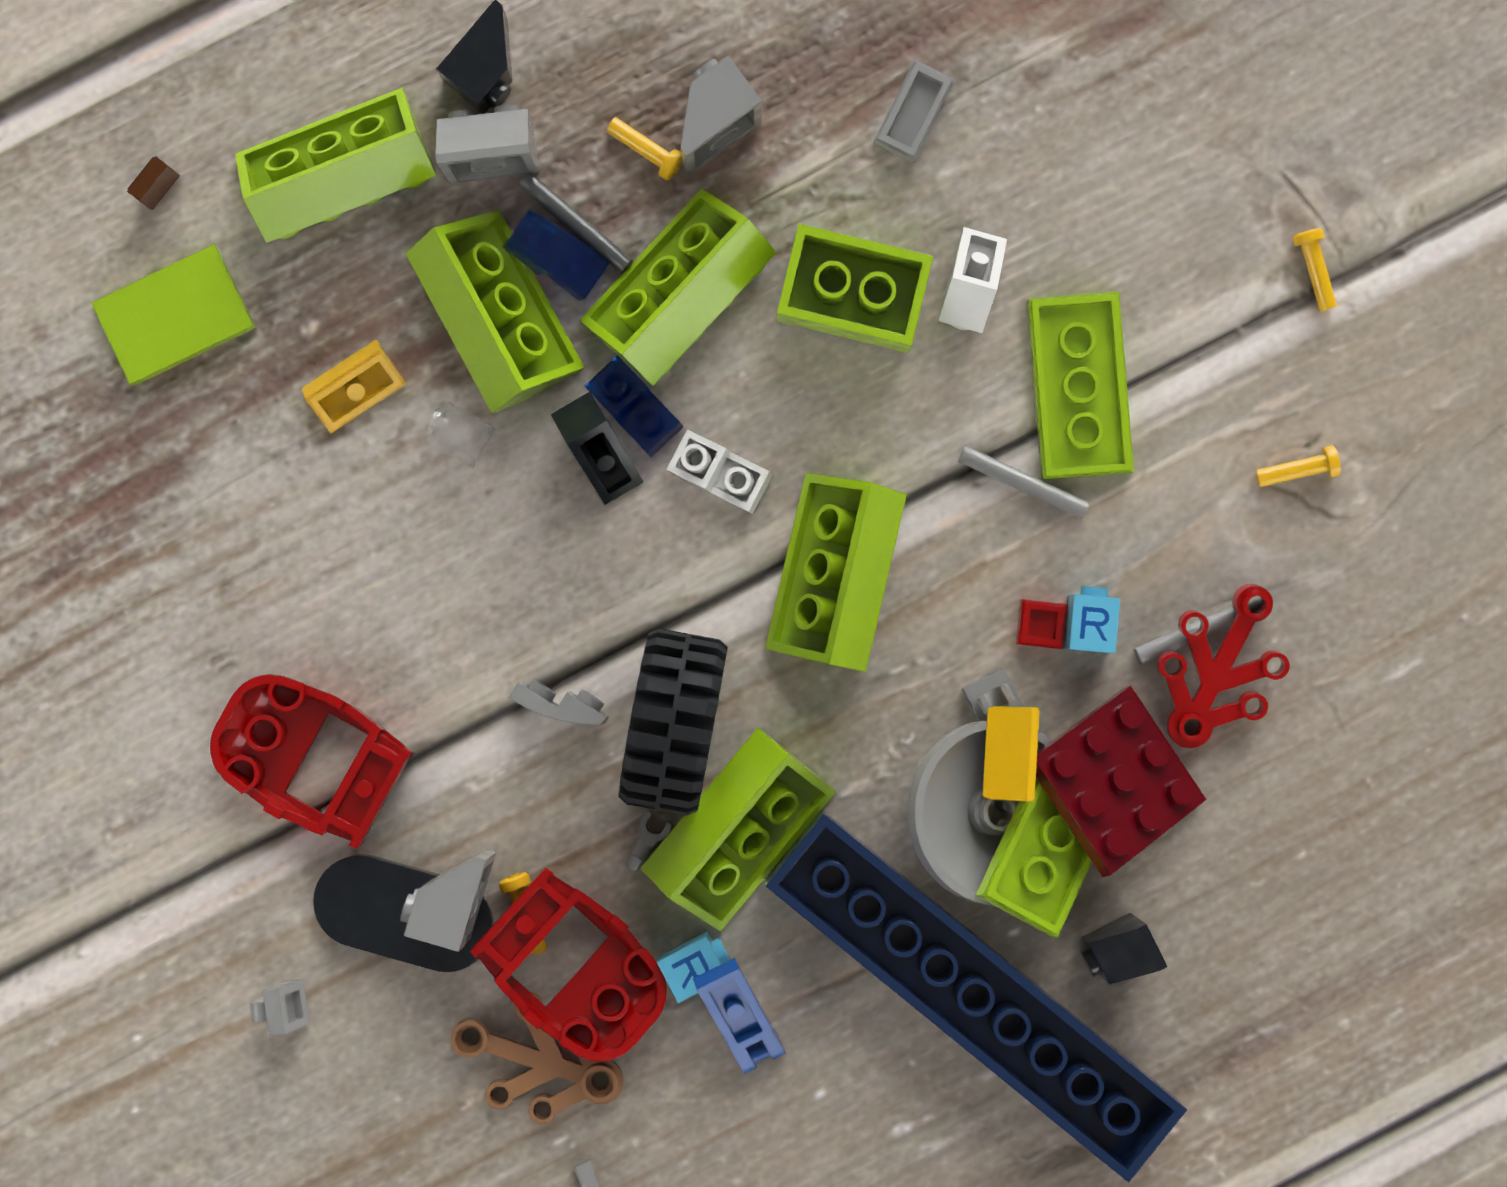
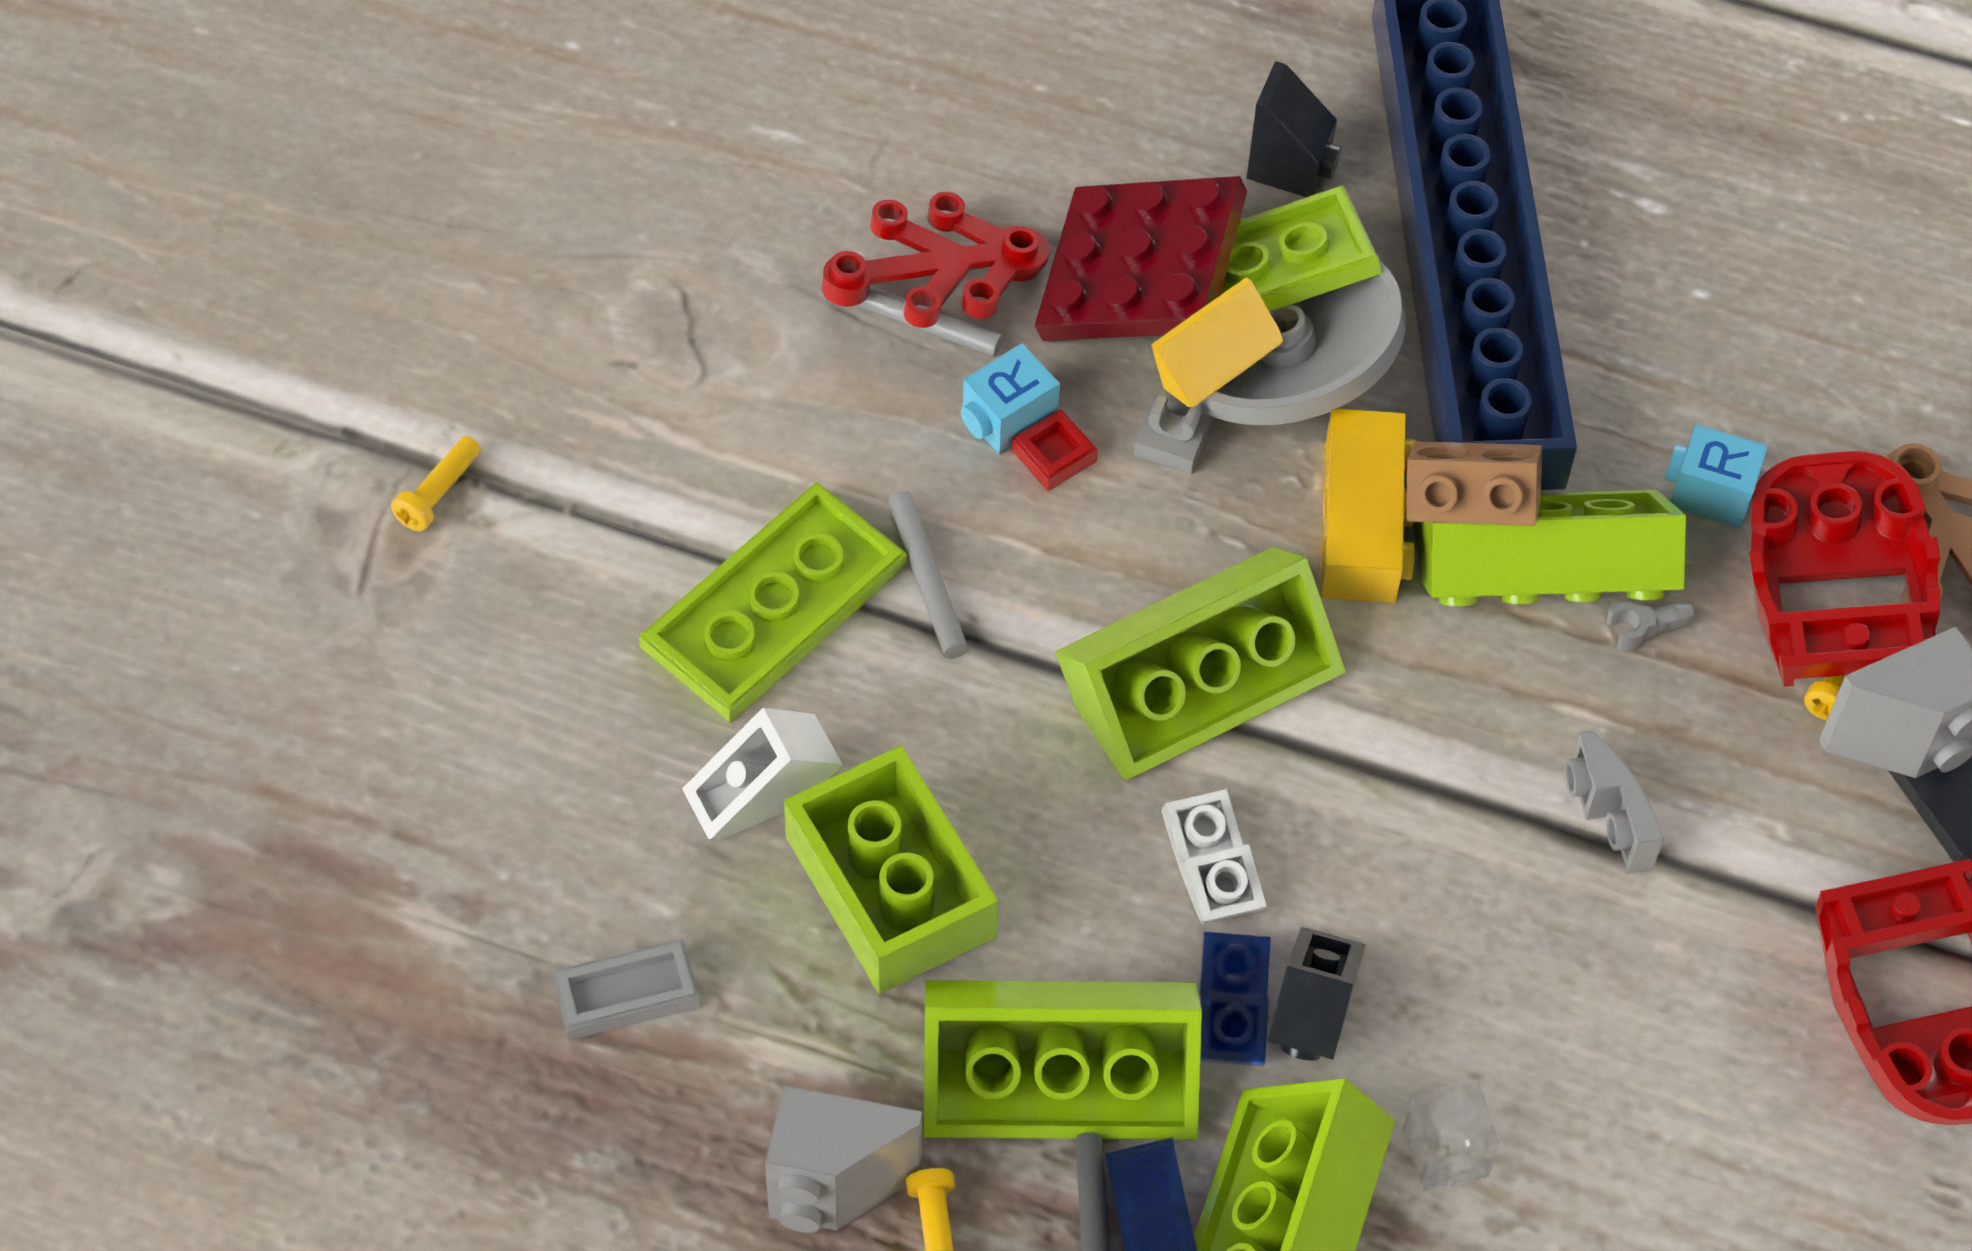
camera: 135 degrees left, 30 degrees down
black tyre [618,628,728,816] -> none
plate [693,958,786,1074] -> none
yellow piece [1255,445,1341,487] -> none
none -> yellow brick [1320,409,1416,604]
none -> medium nougat brick [1407,441,1542,526]

